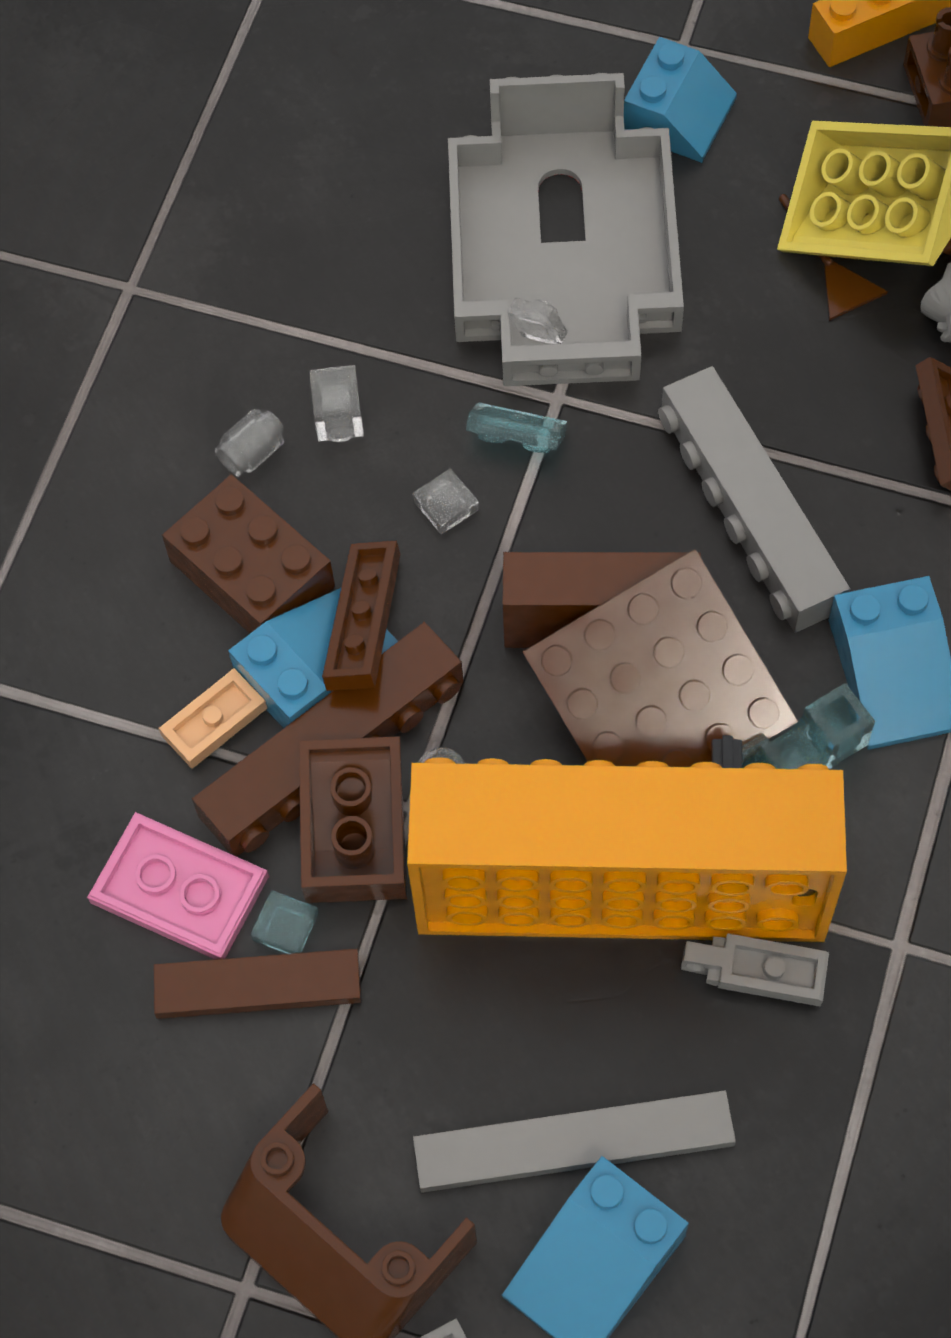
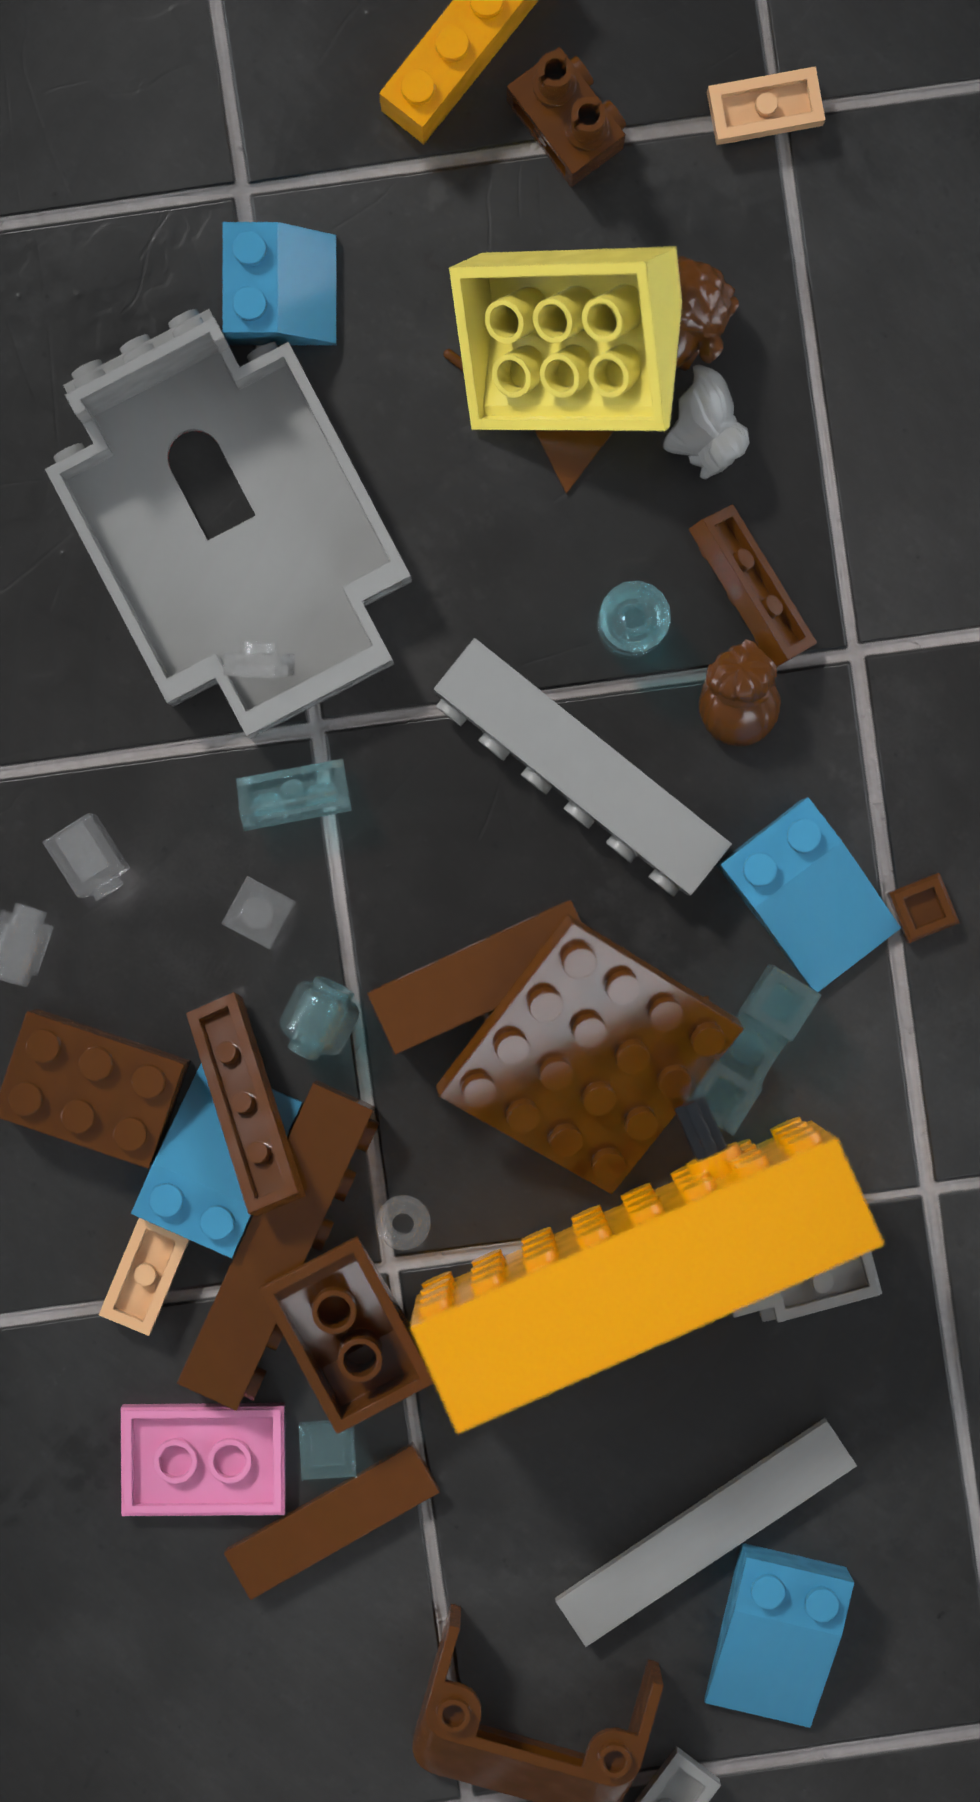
camera: 30 degrees left, 25 degrees up
none -> clear light blue head [279,975,359,1061]
none -> clear light blue wheel [596,581,671,659]
none -> reddish brown hair [699,639,781,746]

